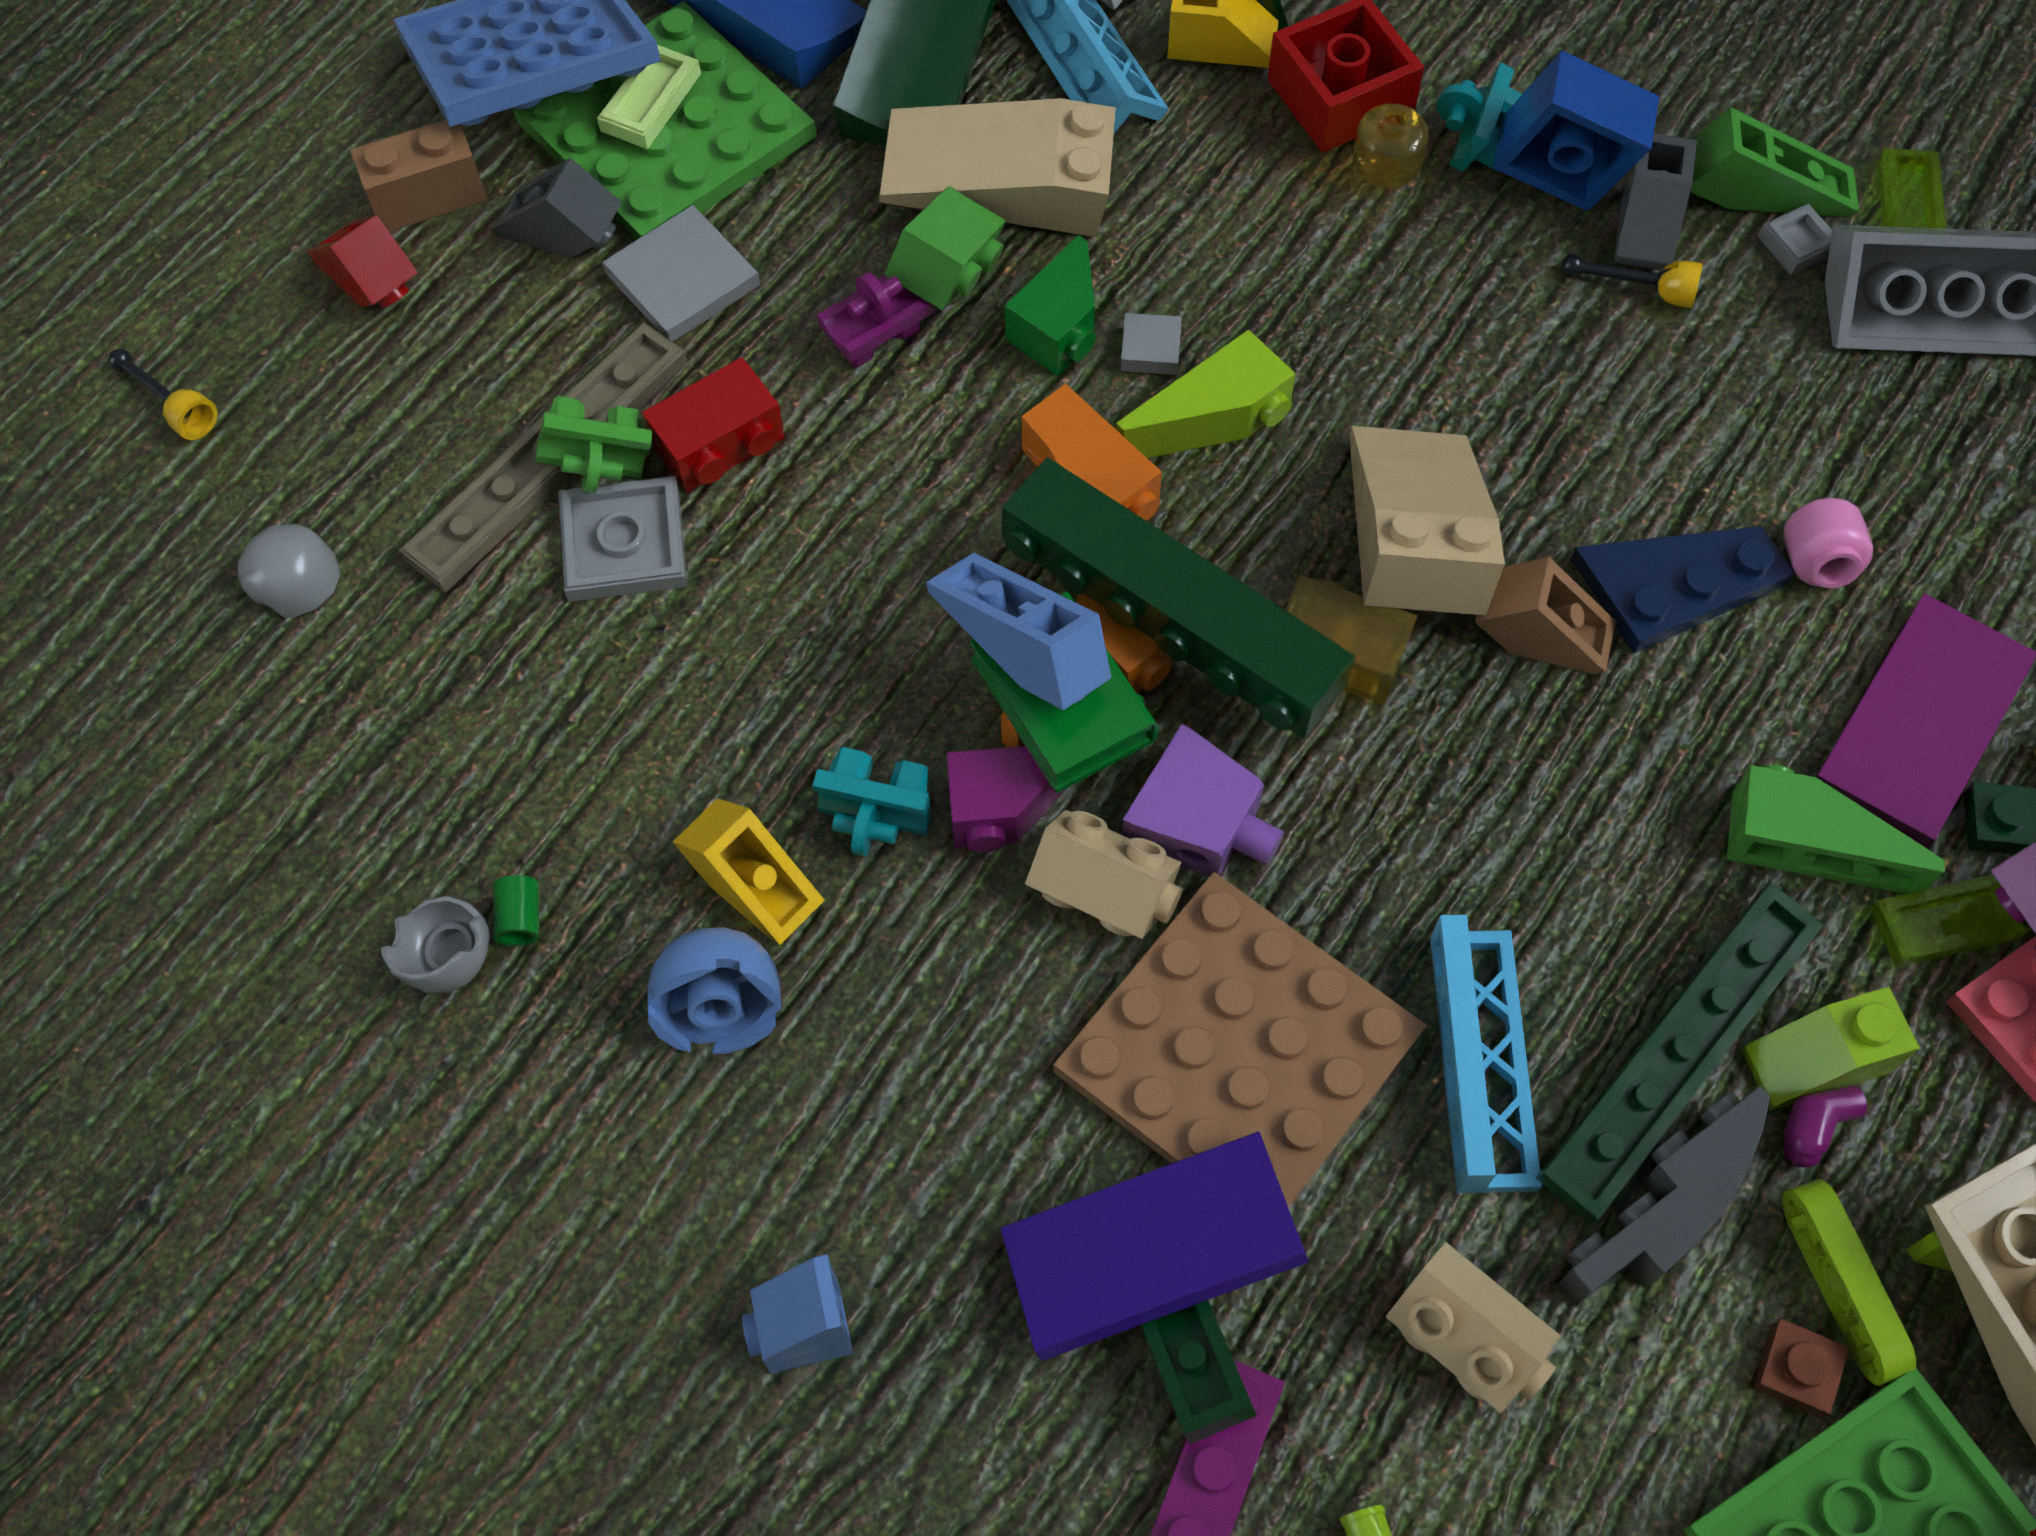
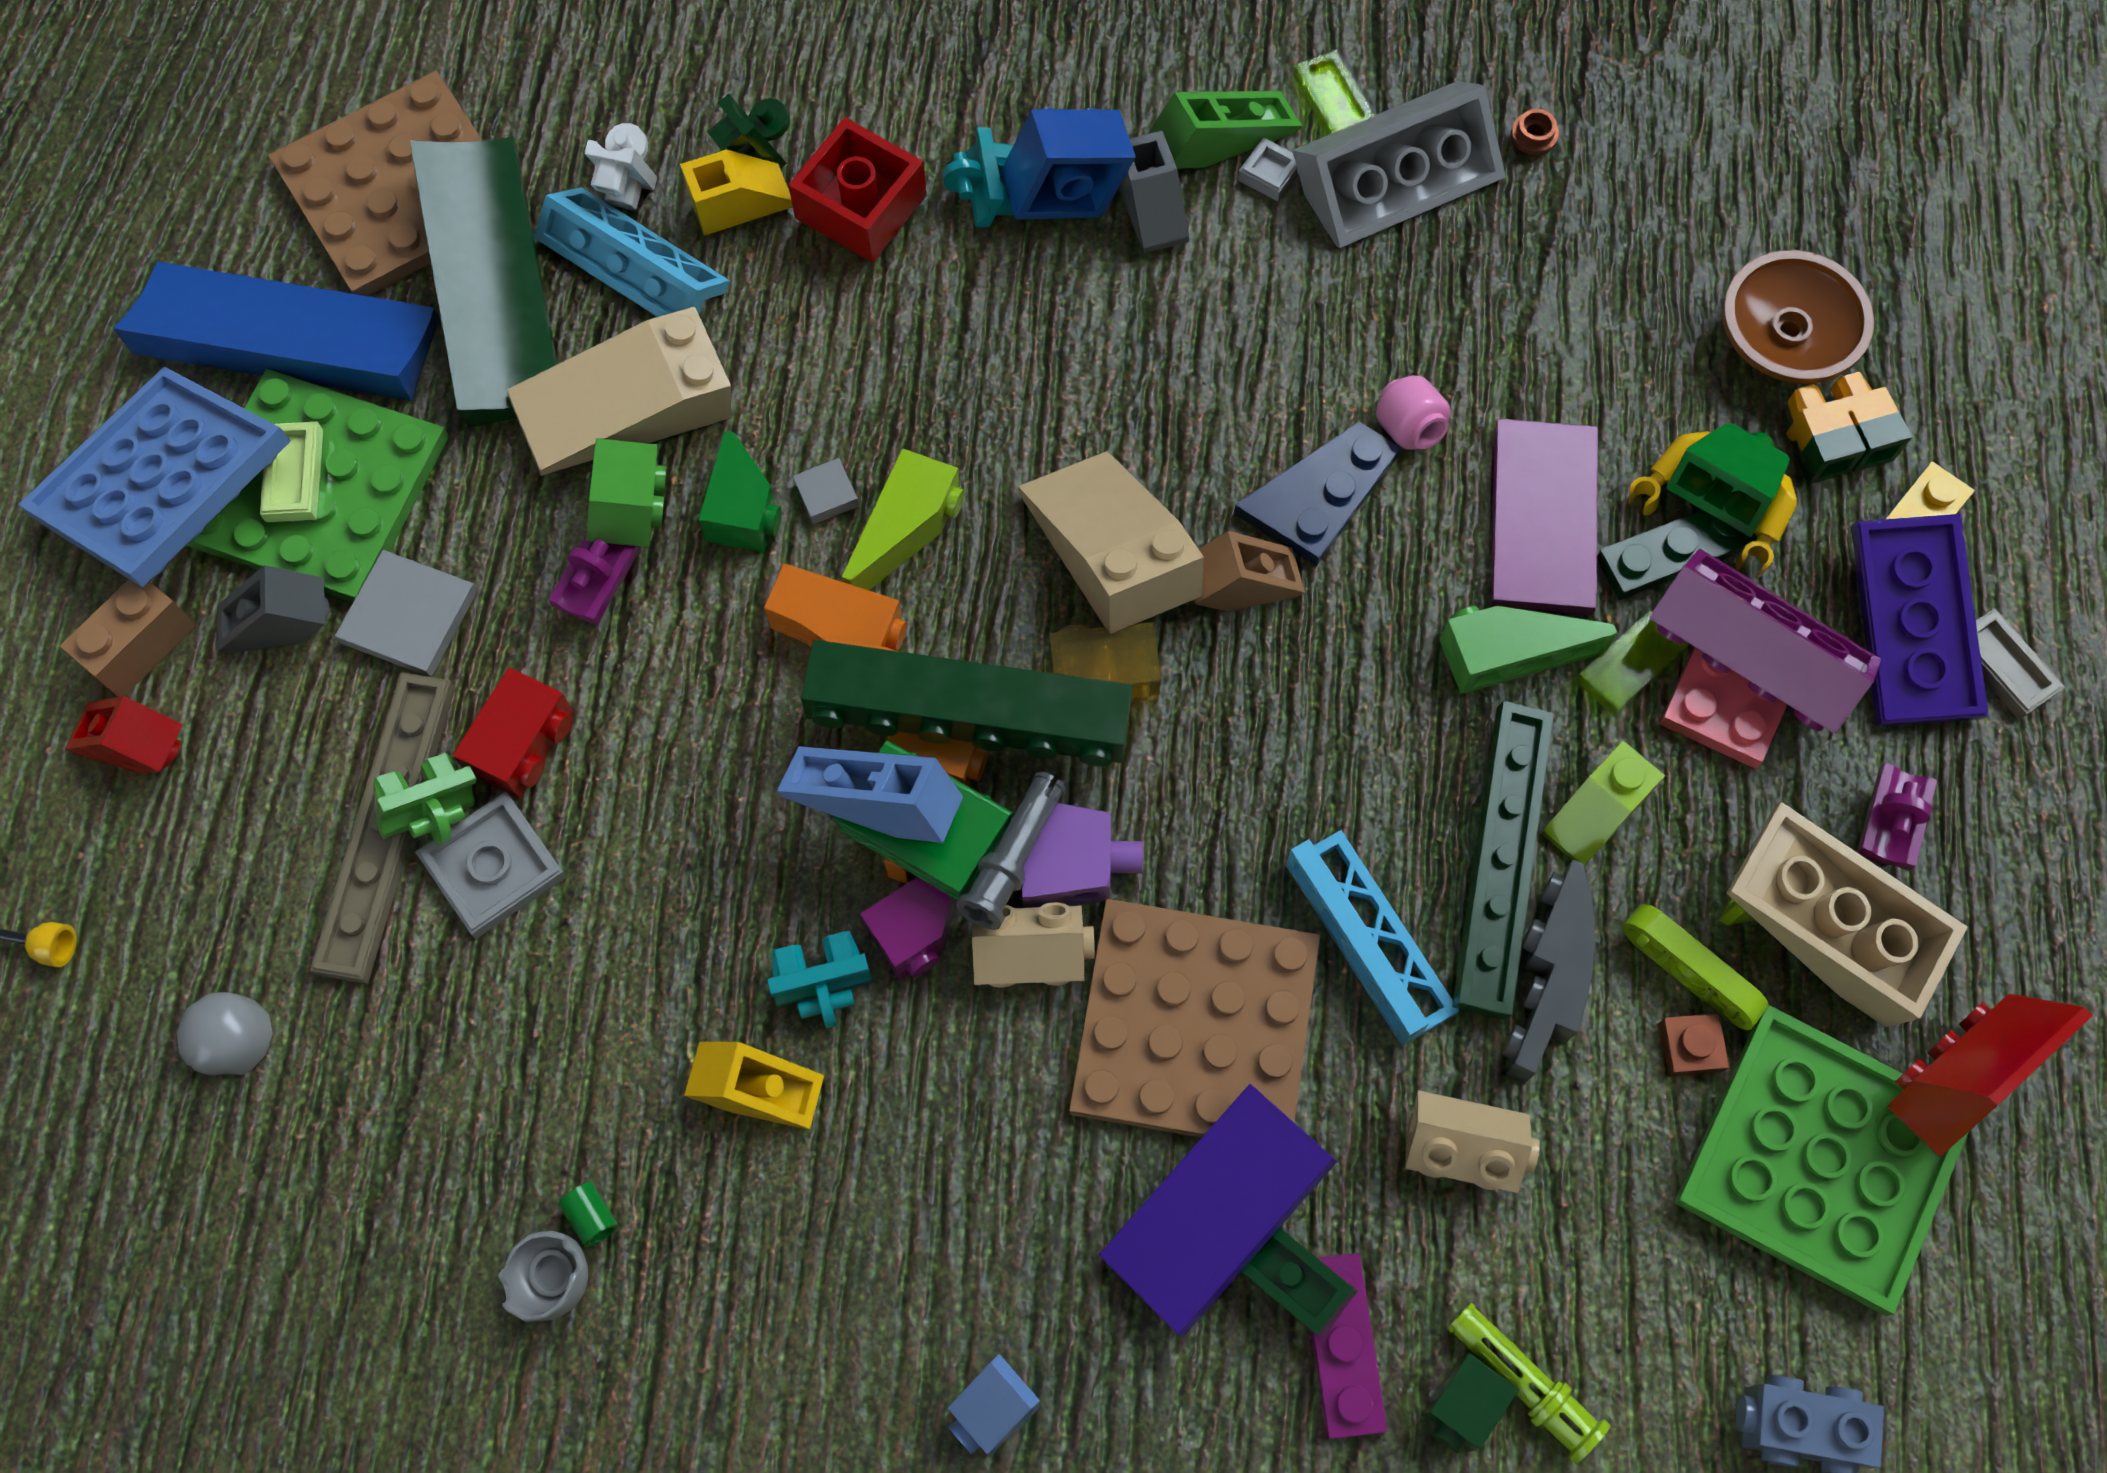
camera: 30 degrees left, 5 degrees up
medium blue cylinder [648,927,781,1054] -> none
clear yellow head [1353,103,1429,188] -> none
hinge [1561,254,1703,309] -> none
magenta arm [1783,1085,1867,1168] -> none
none -> dark grey pin [956,772,1066,930]

